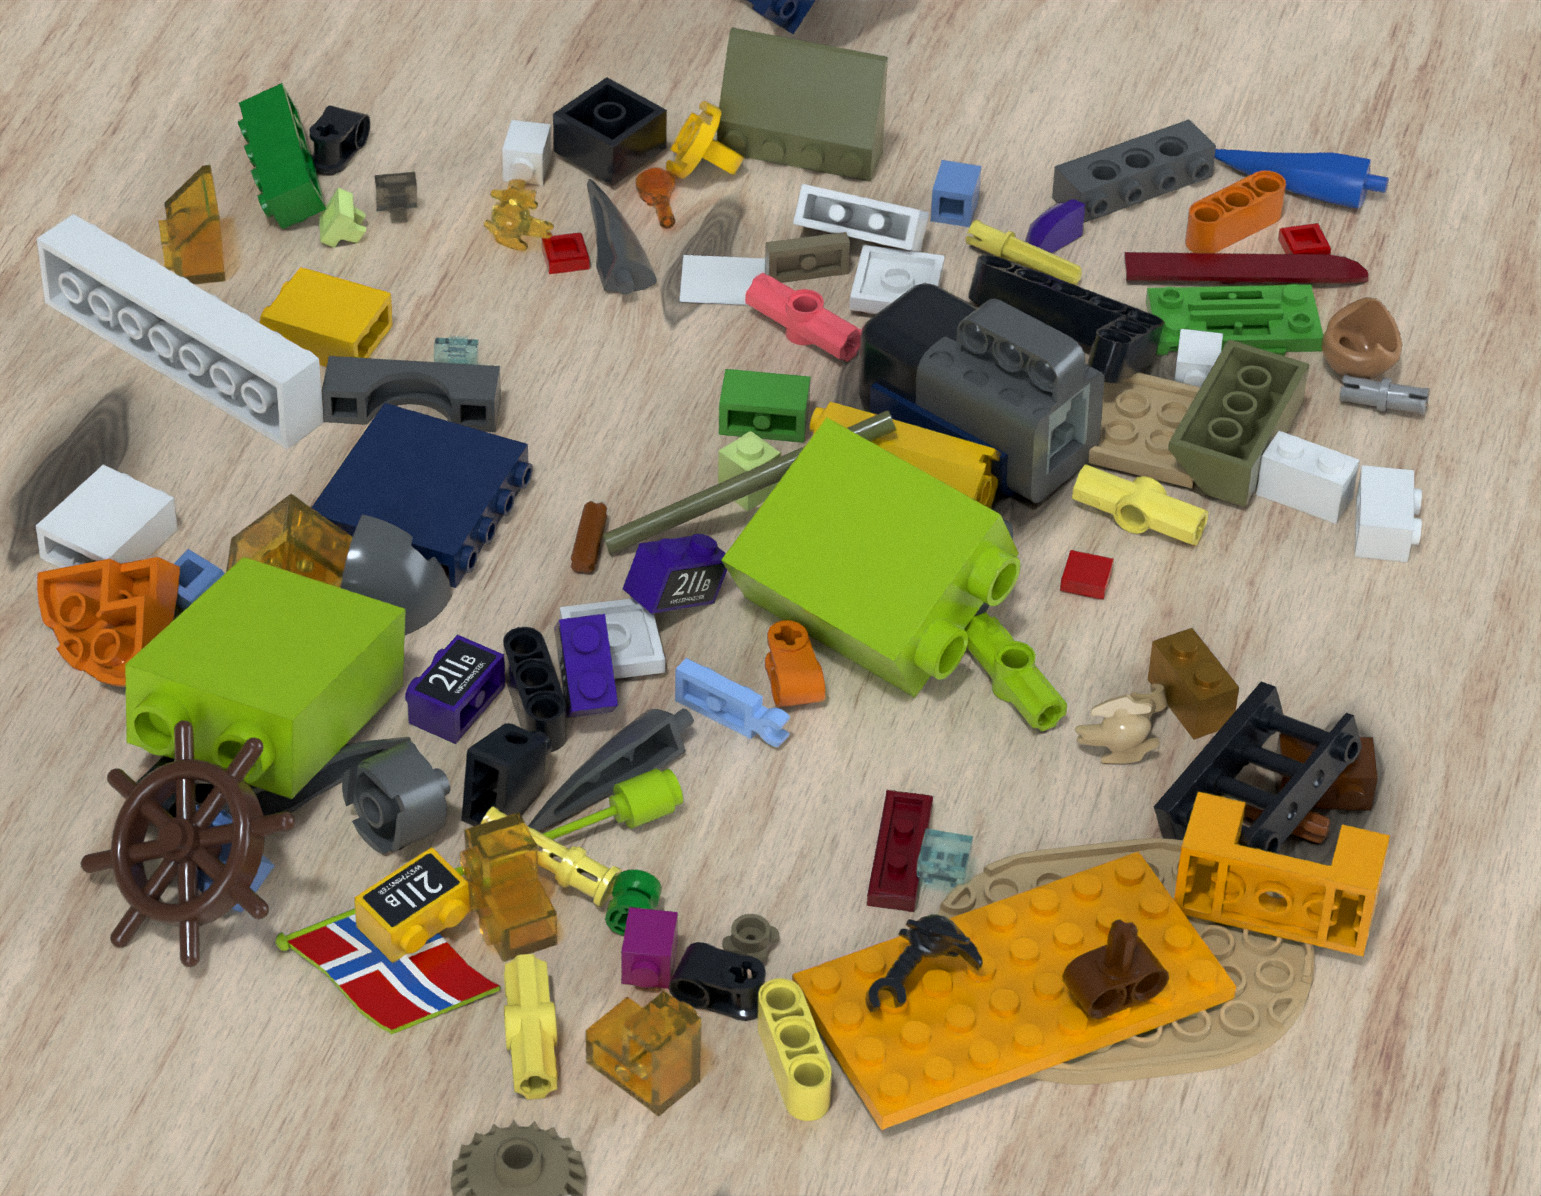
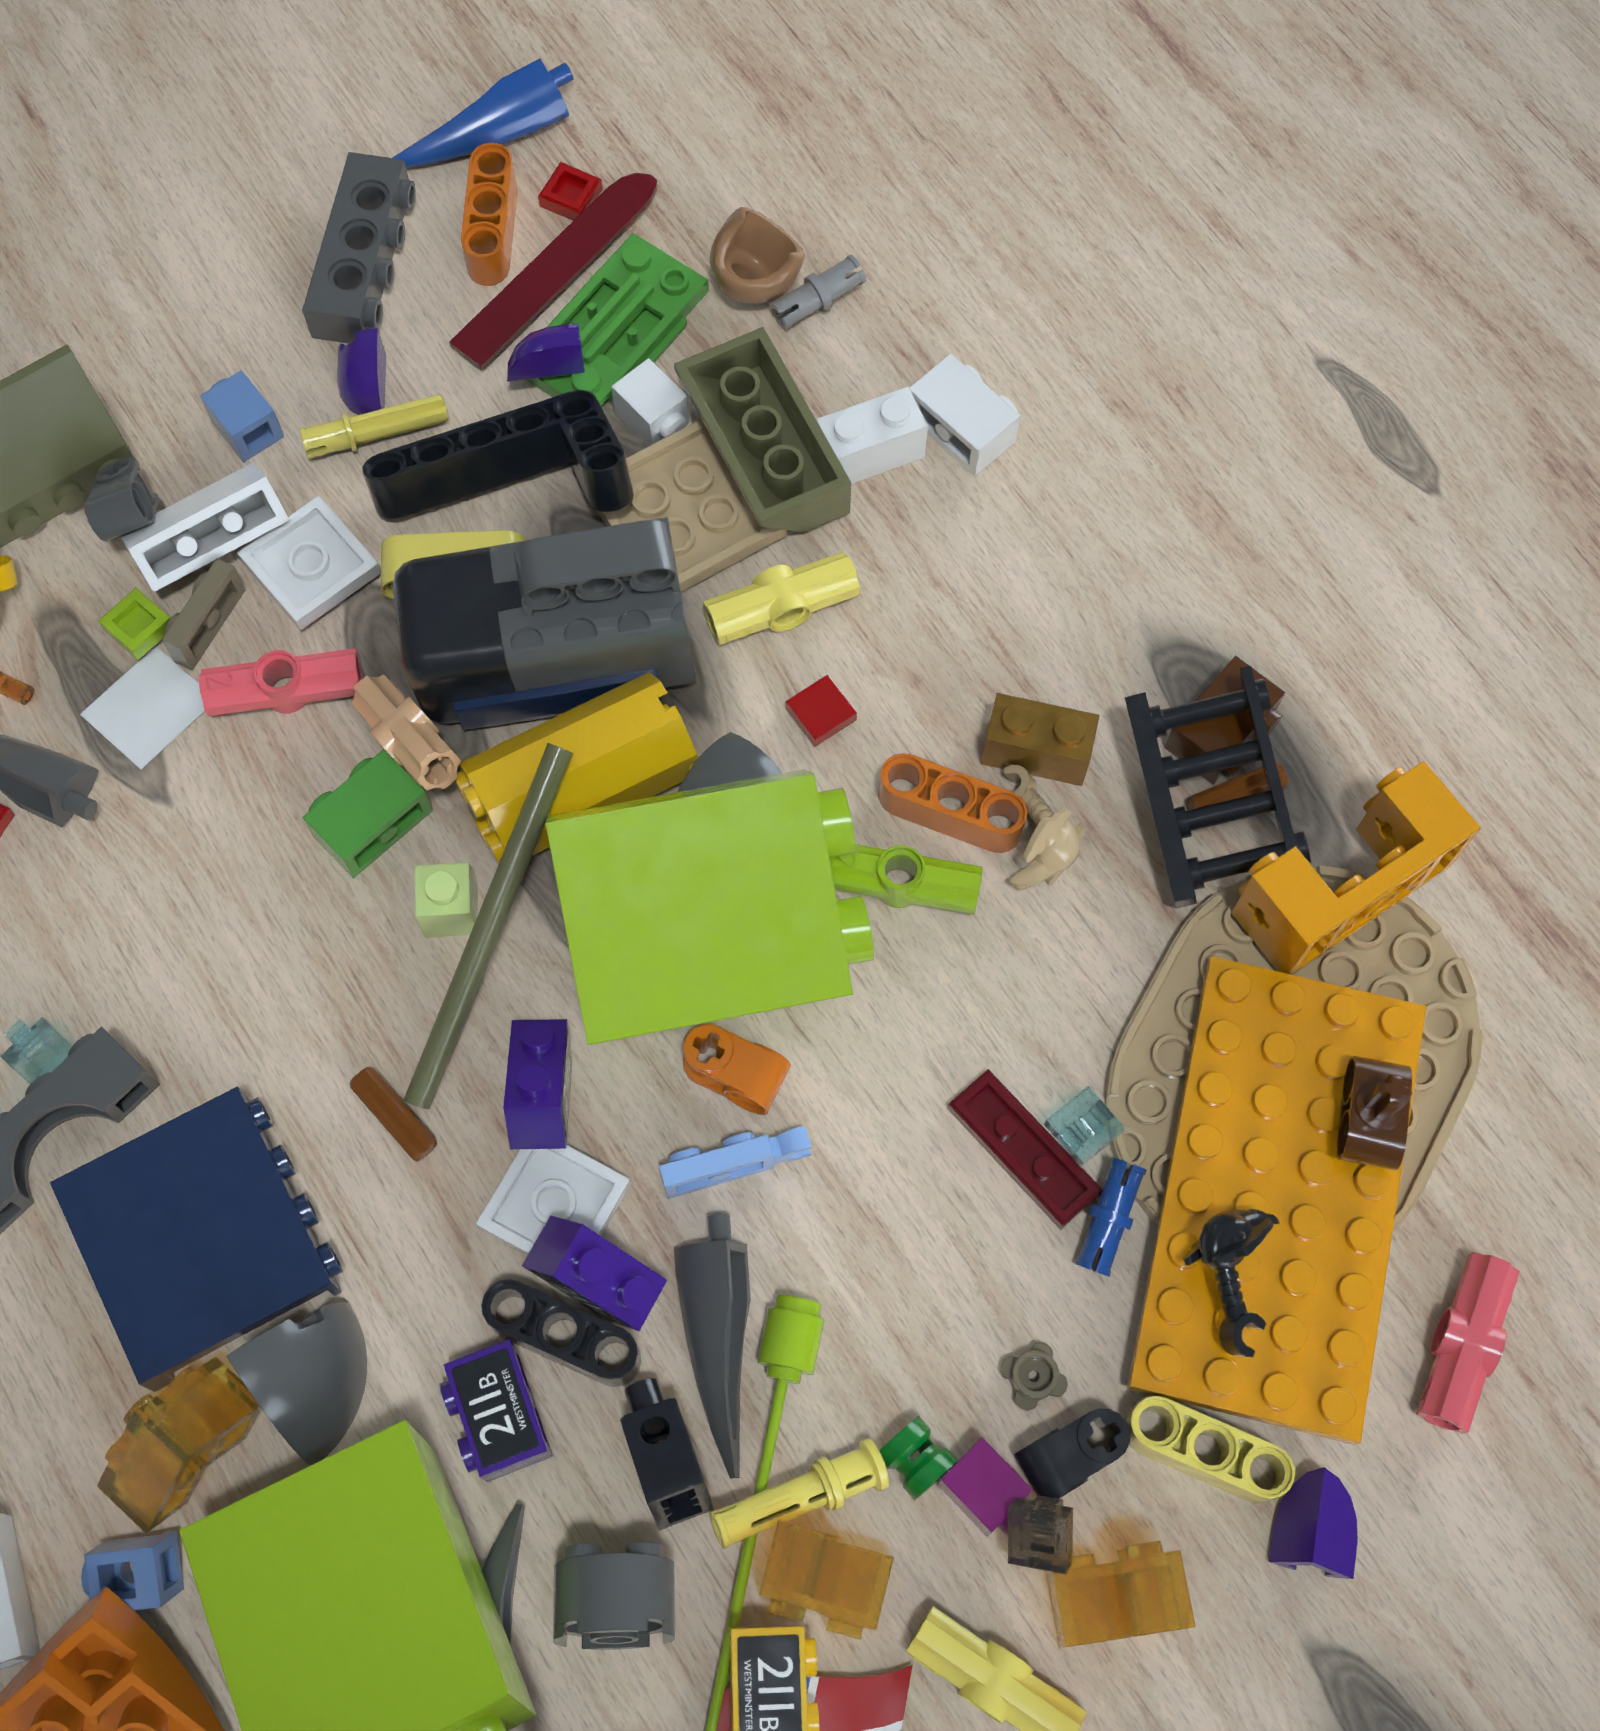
camera: 50 degrees left, 25 degrees up
none -> dark grey piece [84,456,161,542]
none -> lime plate [98,587,171,660]
none -> light nougat piece [351,675,461,791]
none -> dark purple brick [507,323,585,382]
none -> orange beam [878,753,1027,853]
none -> clear smoke tile [1008,1495,1073,1574]
none -> blue pin [1075,1157,1147,1277]
none -> dark purple brick [1268,1467,1358,1579]
none -> coral piece [1416,1252,1520,1434]

